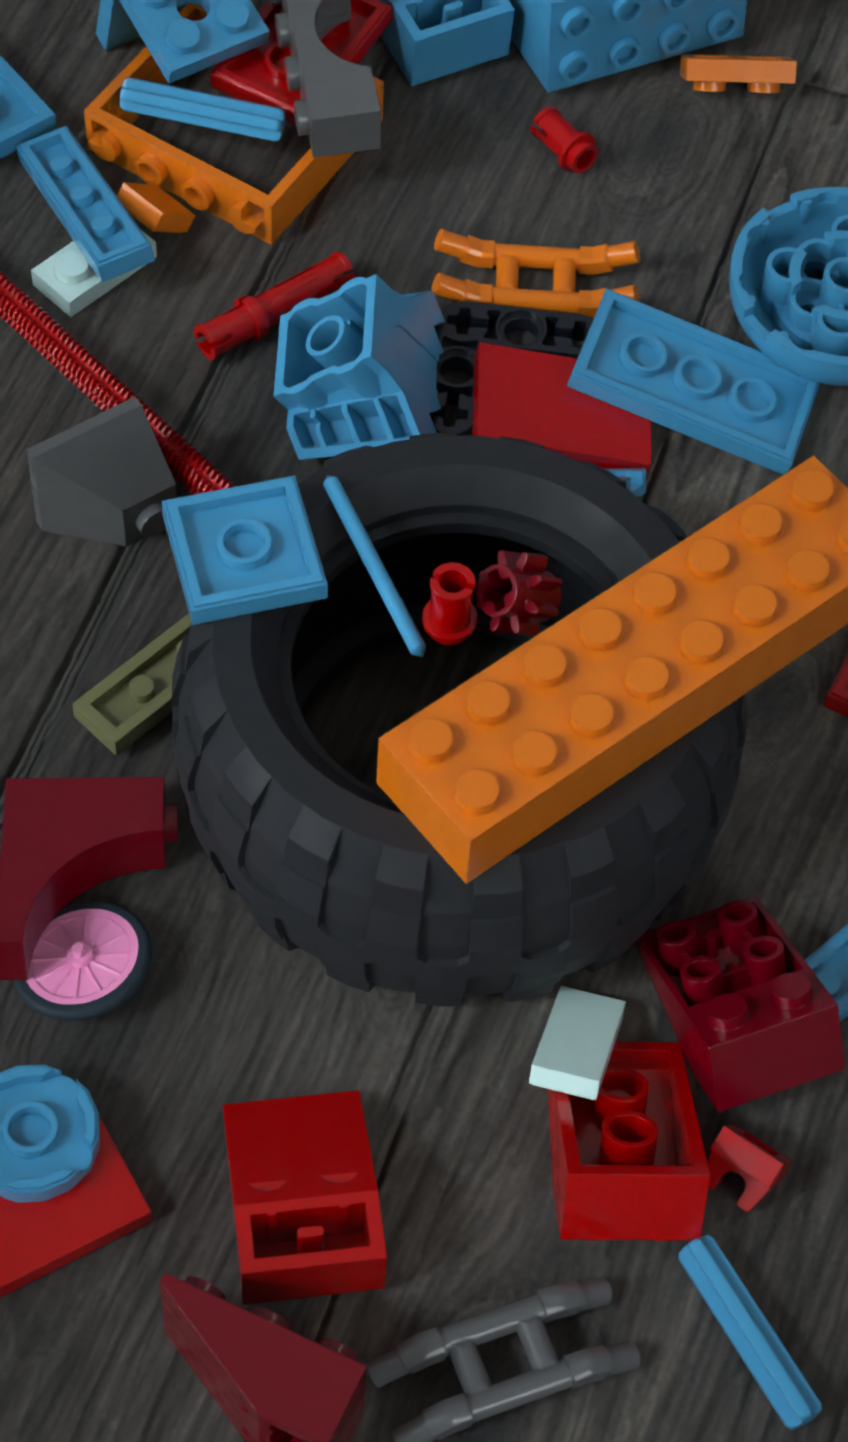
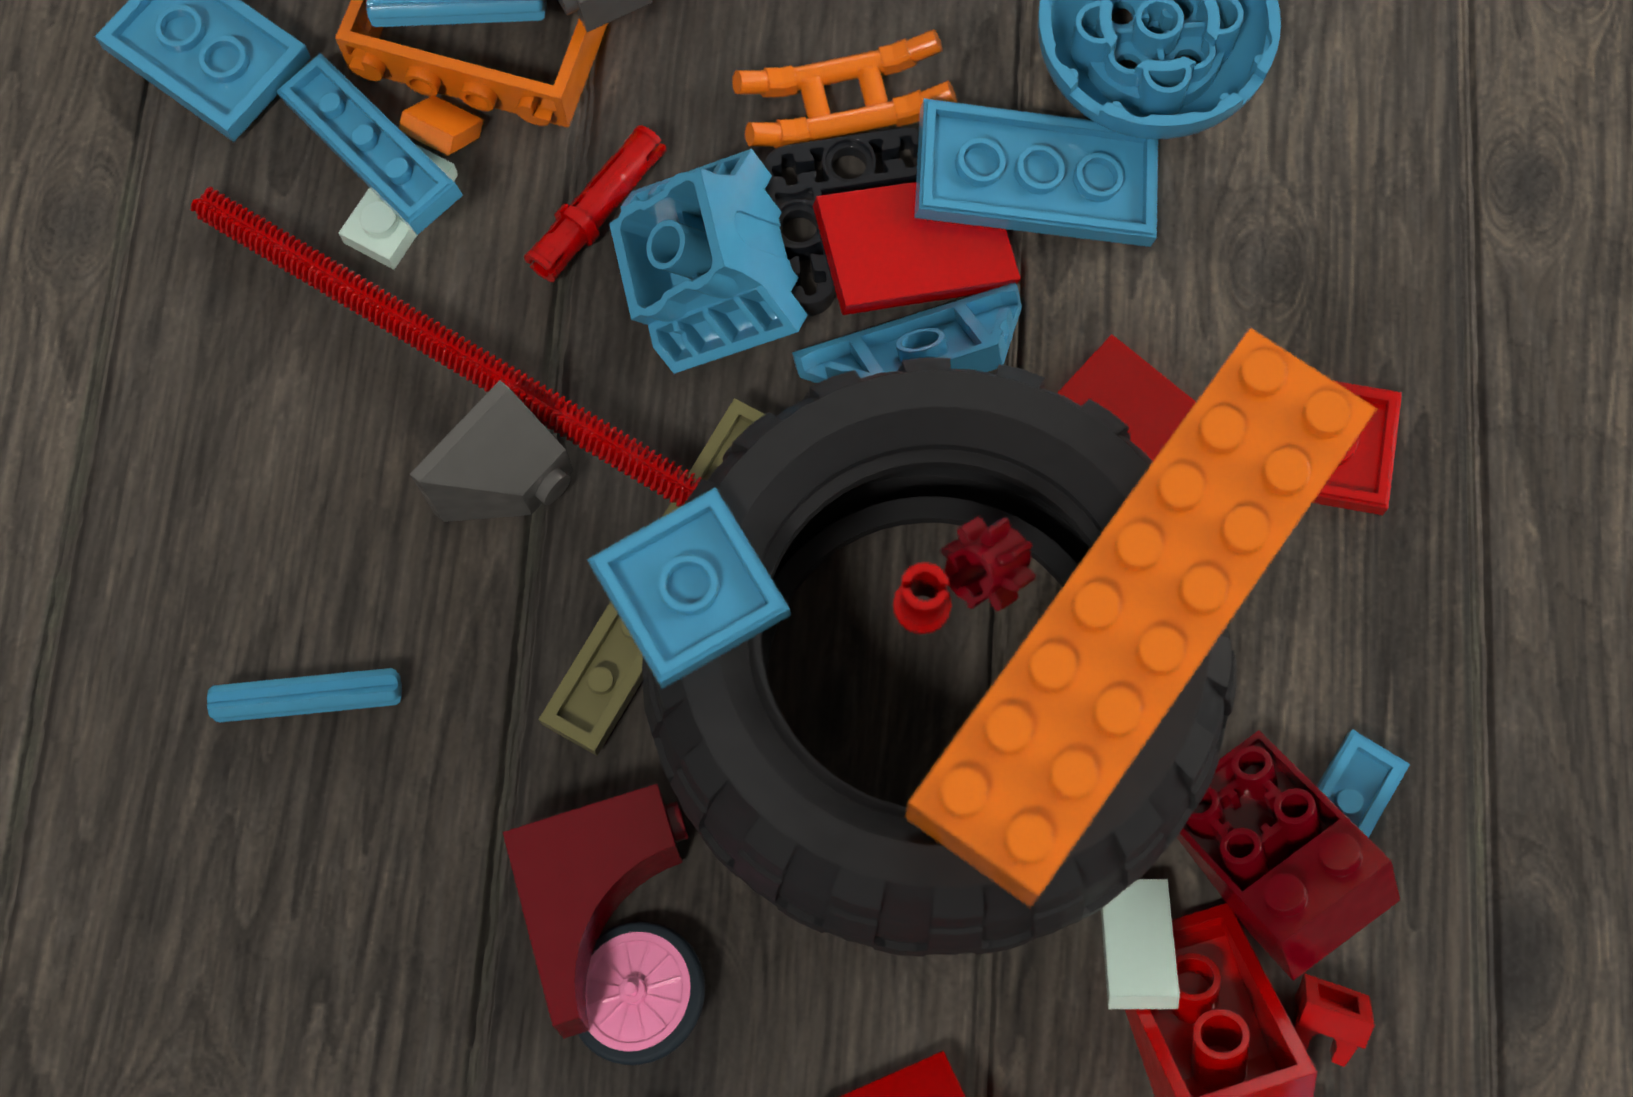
camera: 10 degrees left, 15 degrees up
dark azure axle [323,475,426,657] -> none

